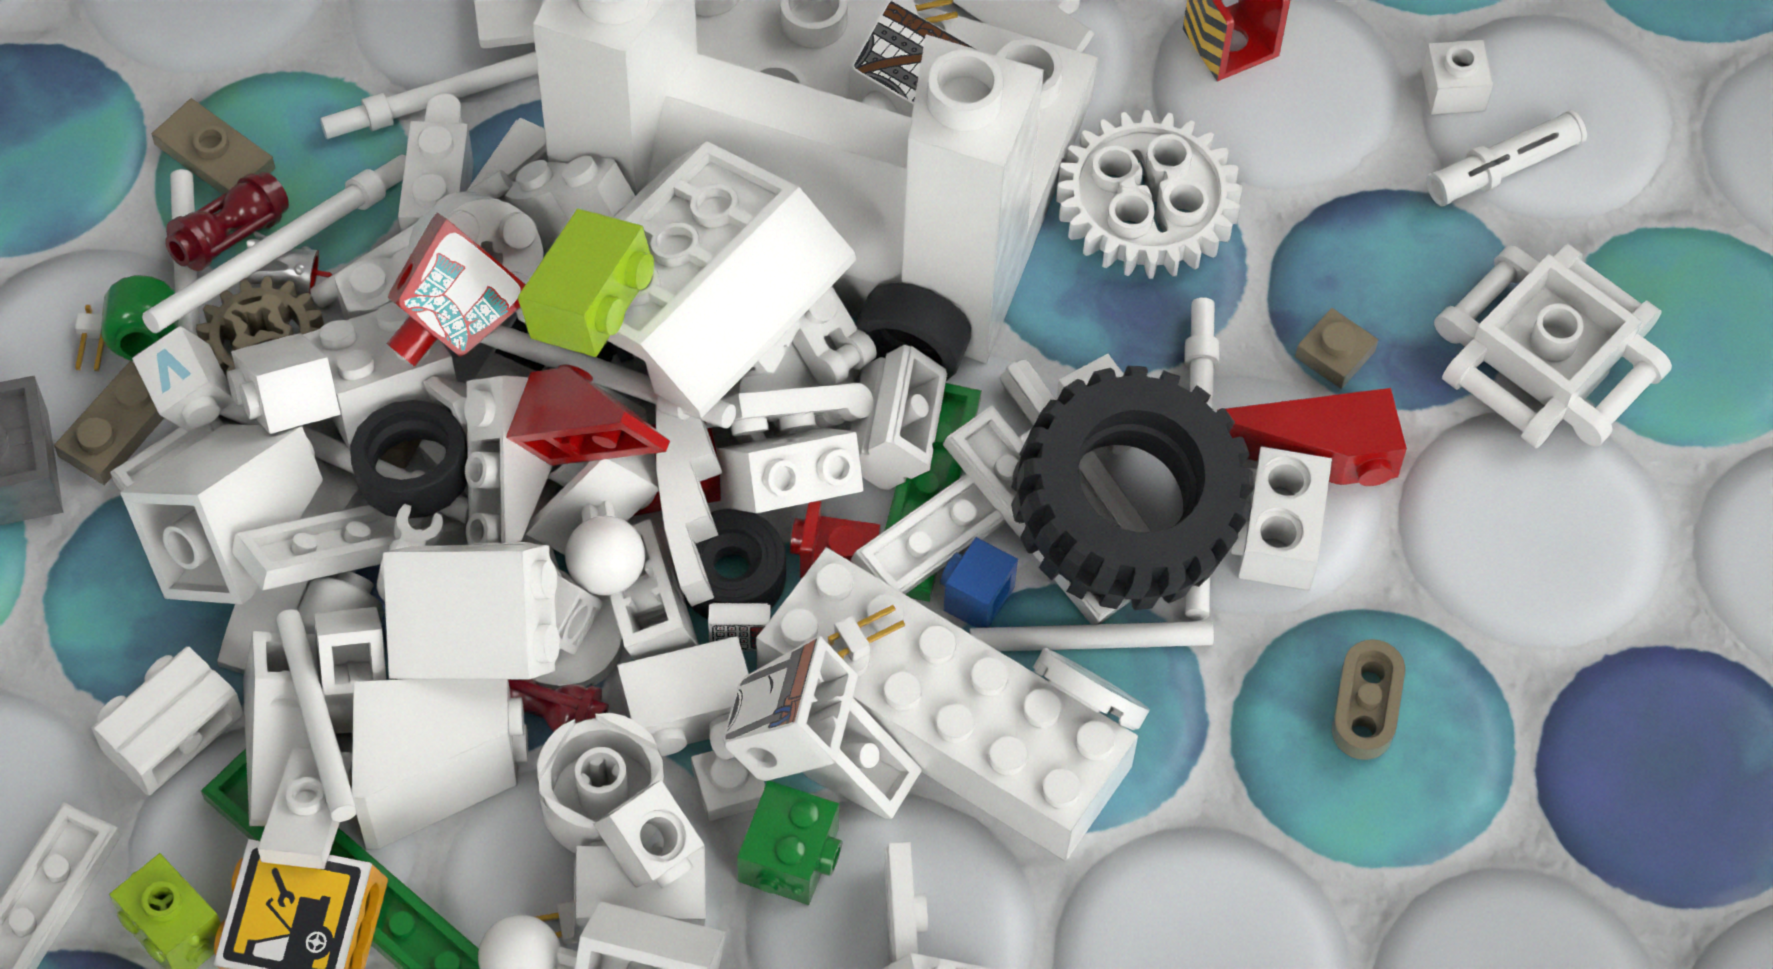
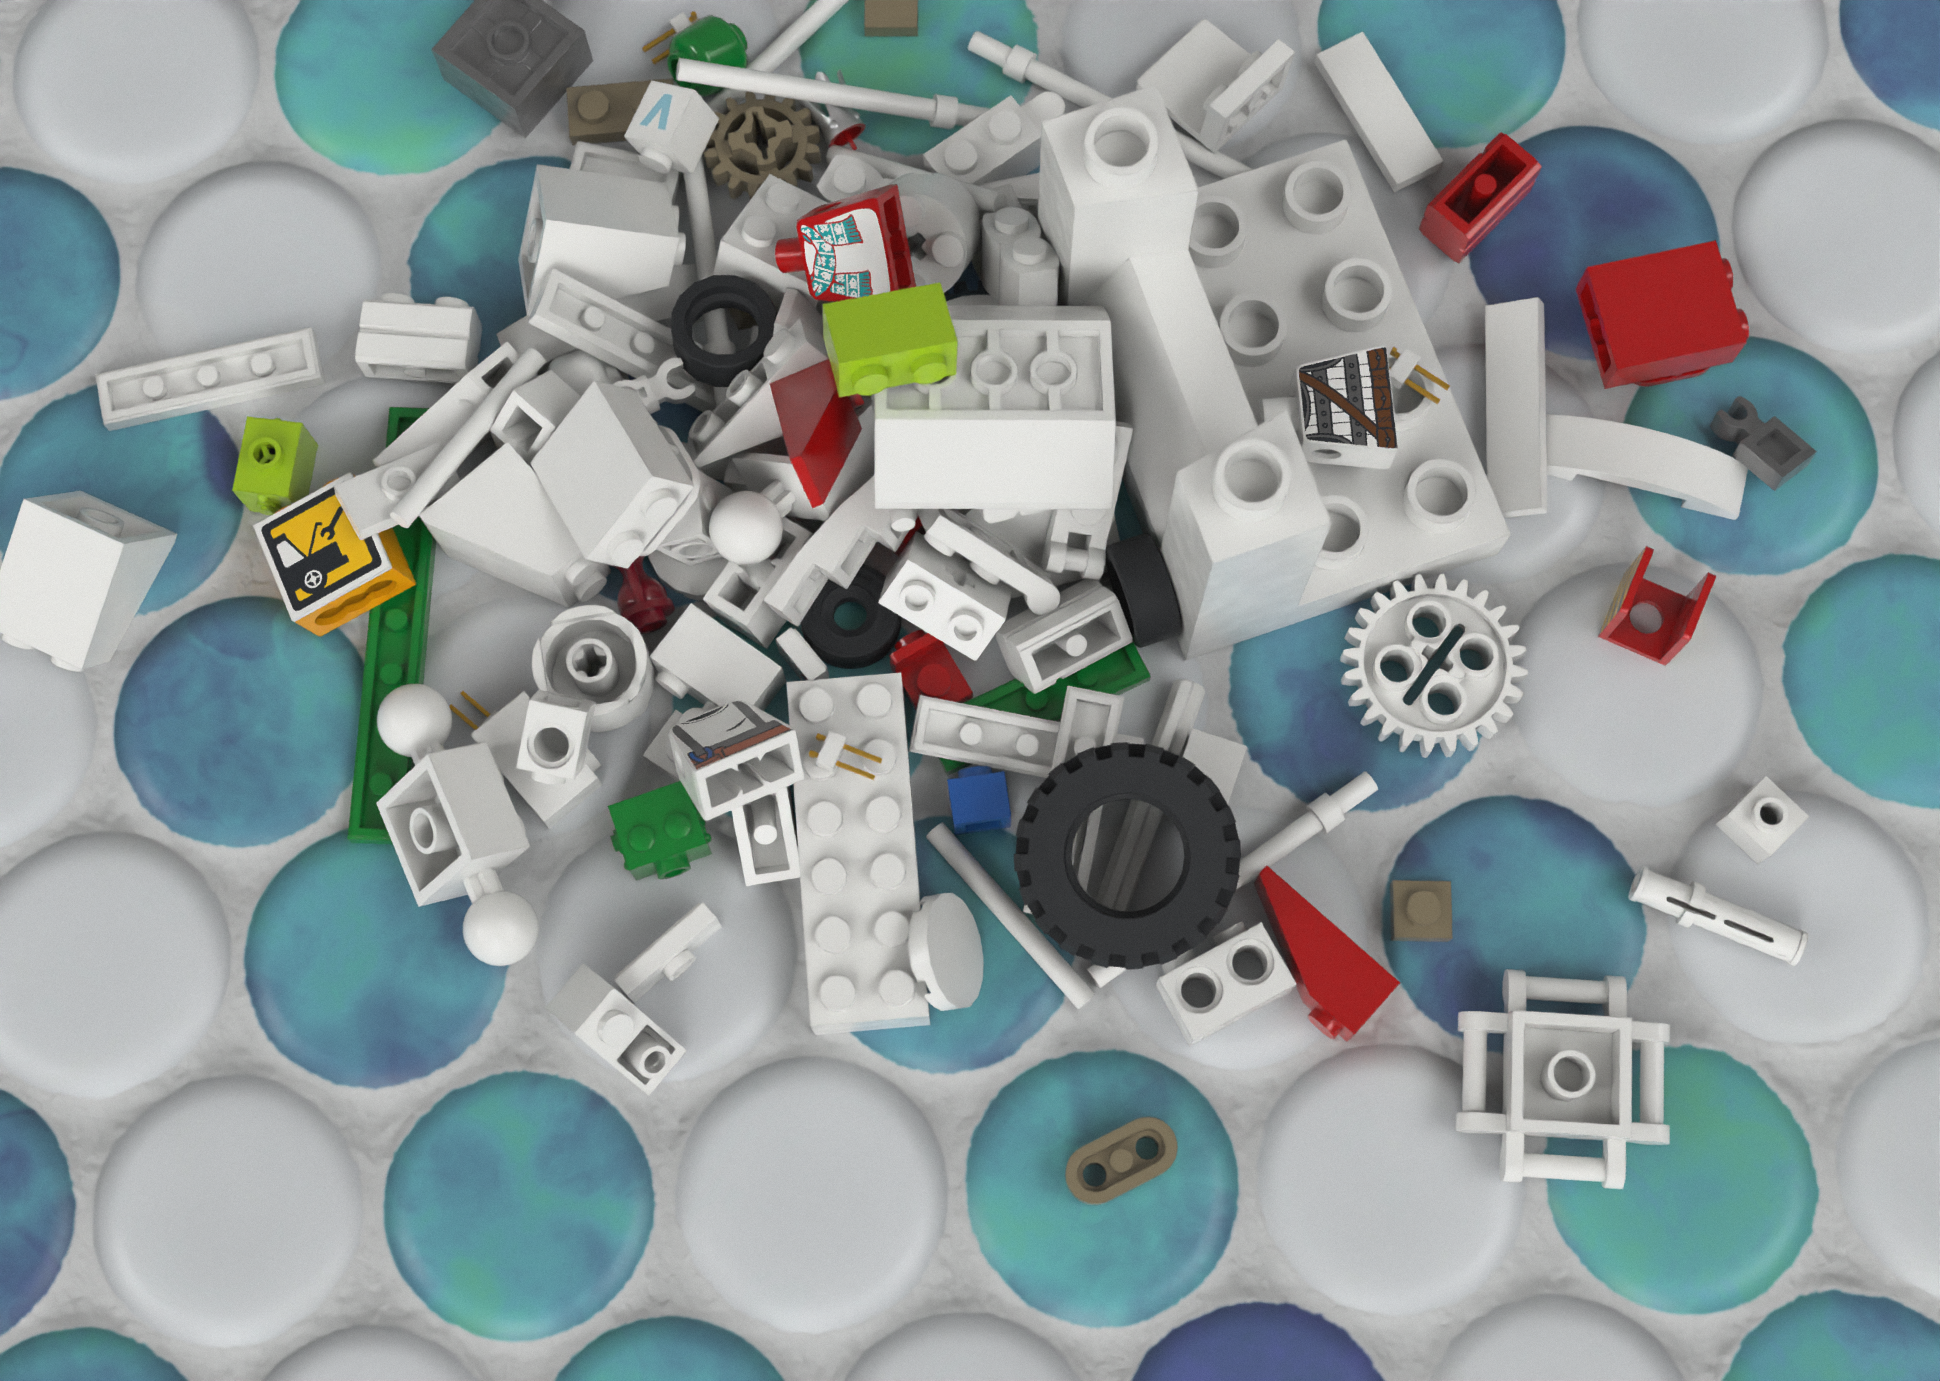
camera: 55 degrees right, 15 degrees up
dark red piece [165,172,289,271] -> none
white brick [227,333,341,434] -> none

